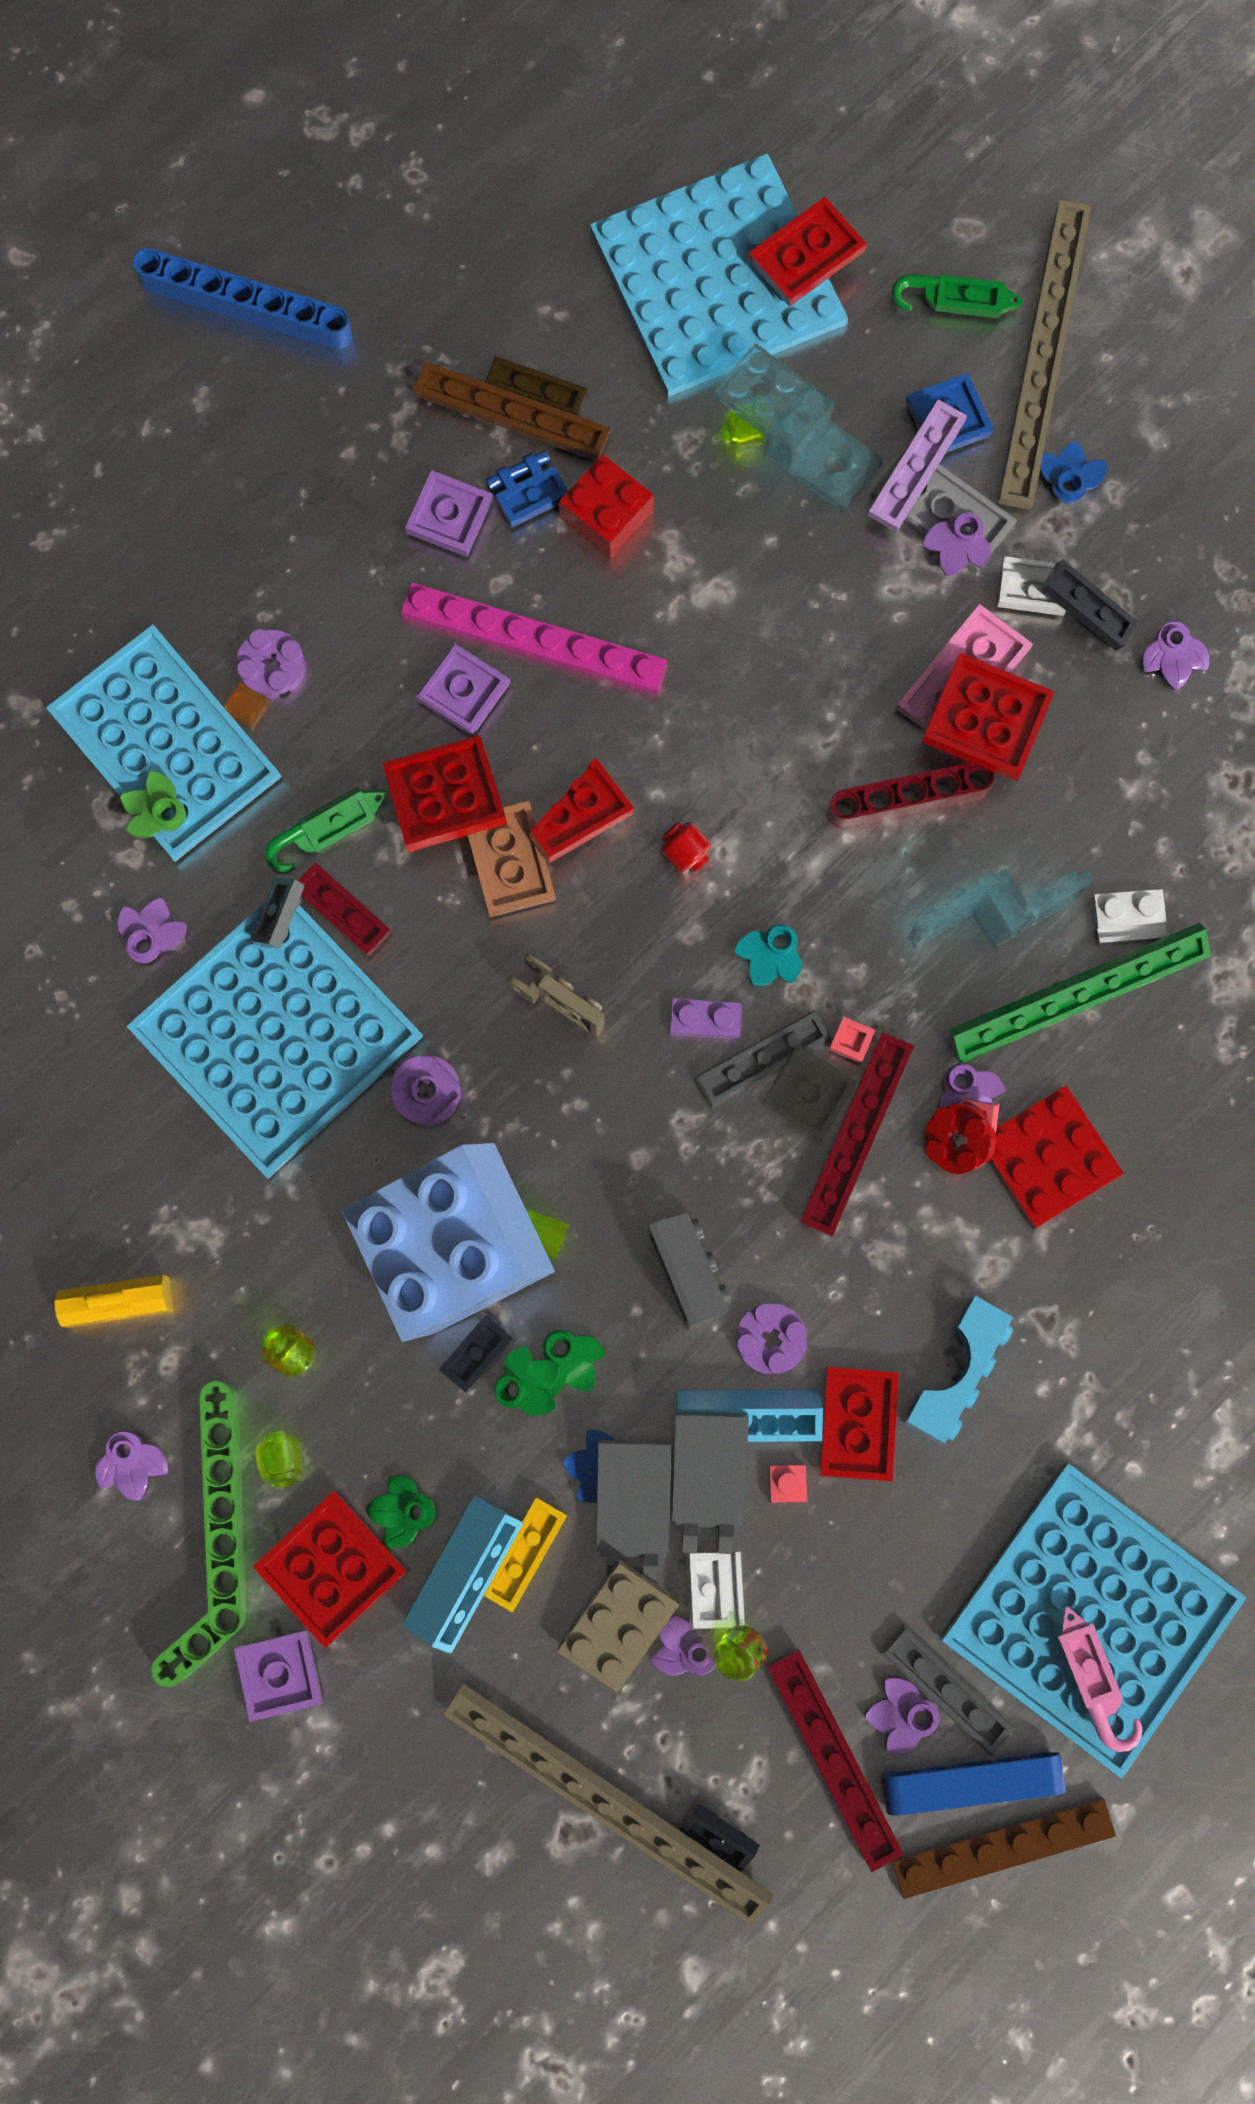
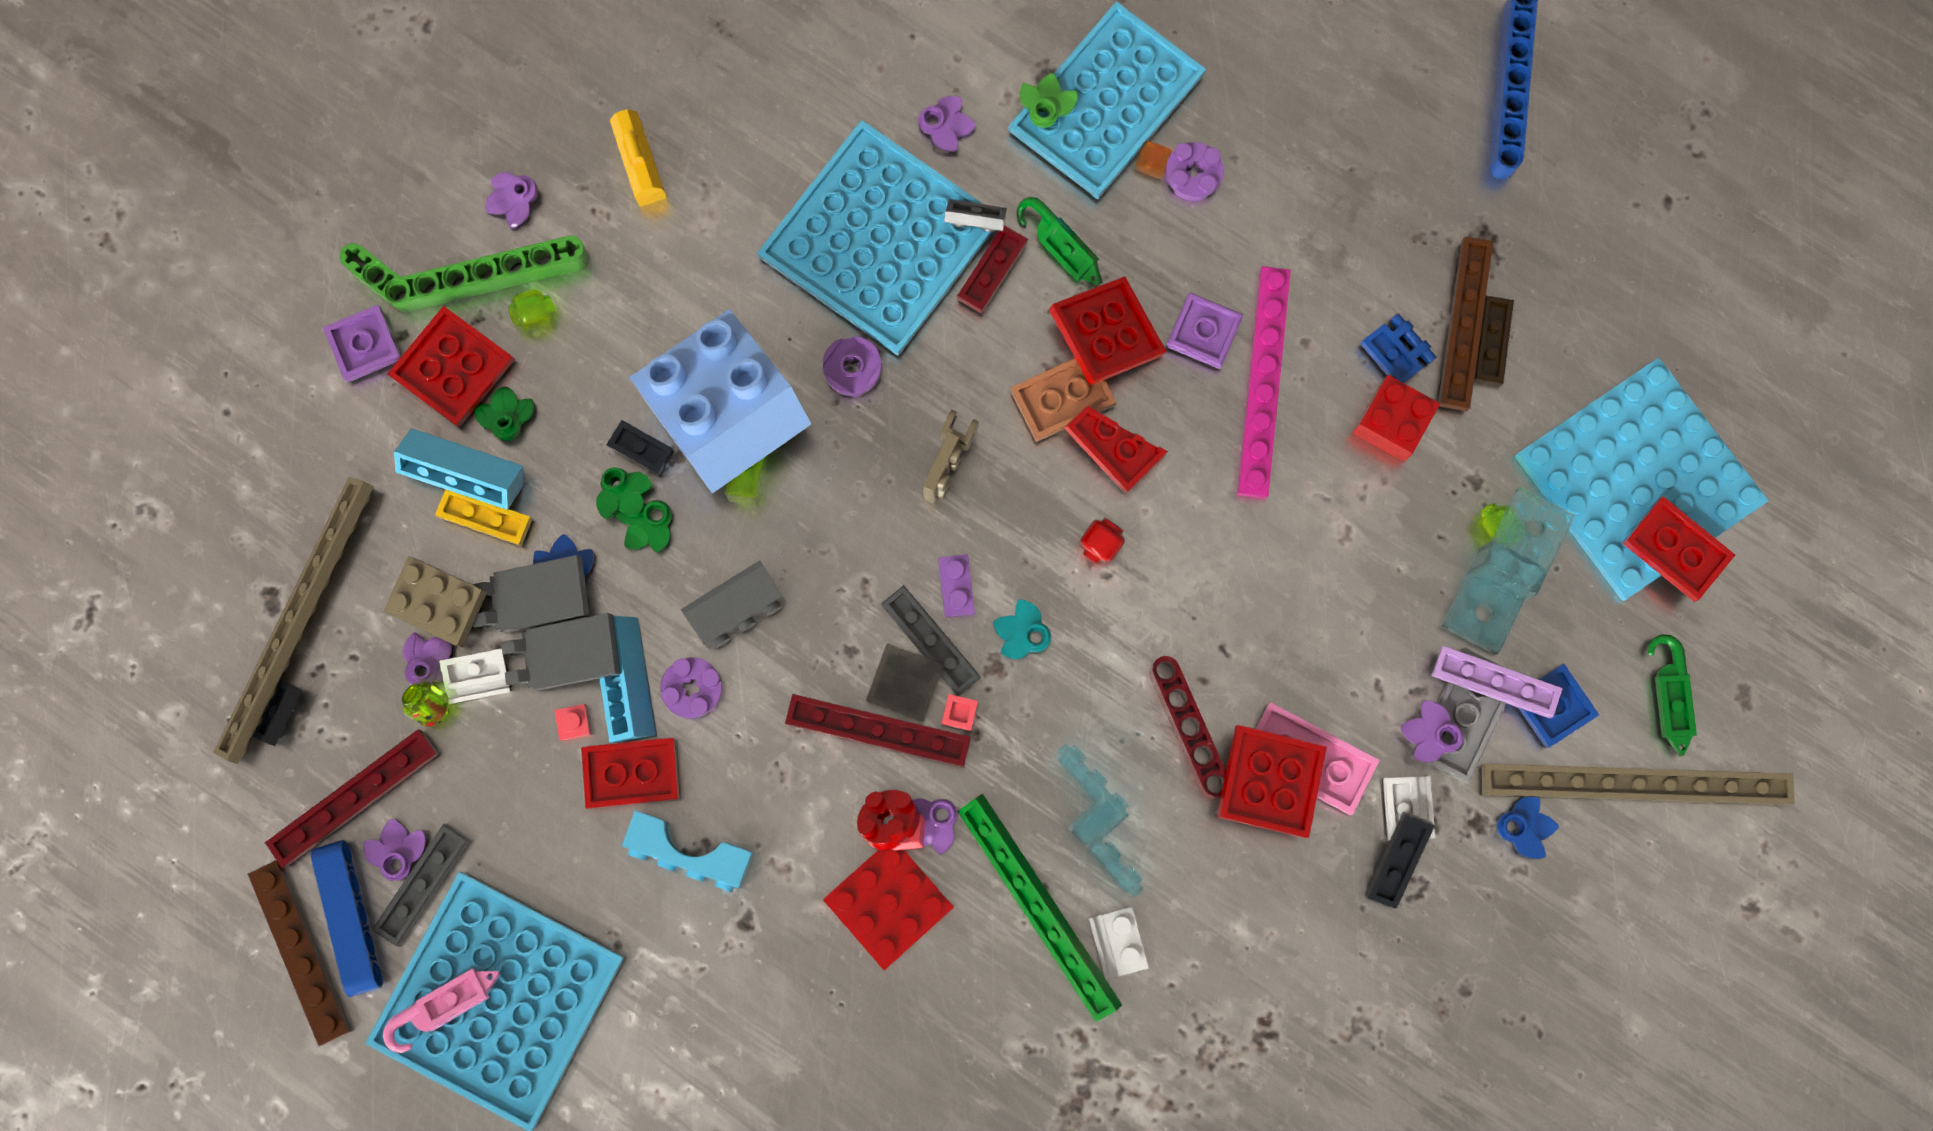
camera: 80 degrees right, 0 degrees up
clear neon green head [262,1324,316,1378] -> none
medium lavender plate [405,470,493,557] -> none
medium lavender plate [1142,621,1209,690] -> none

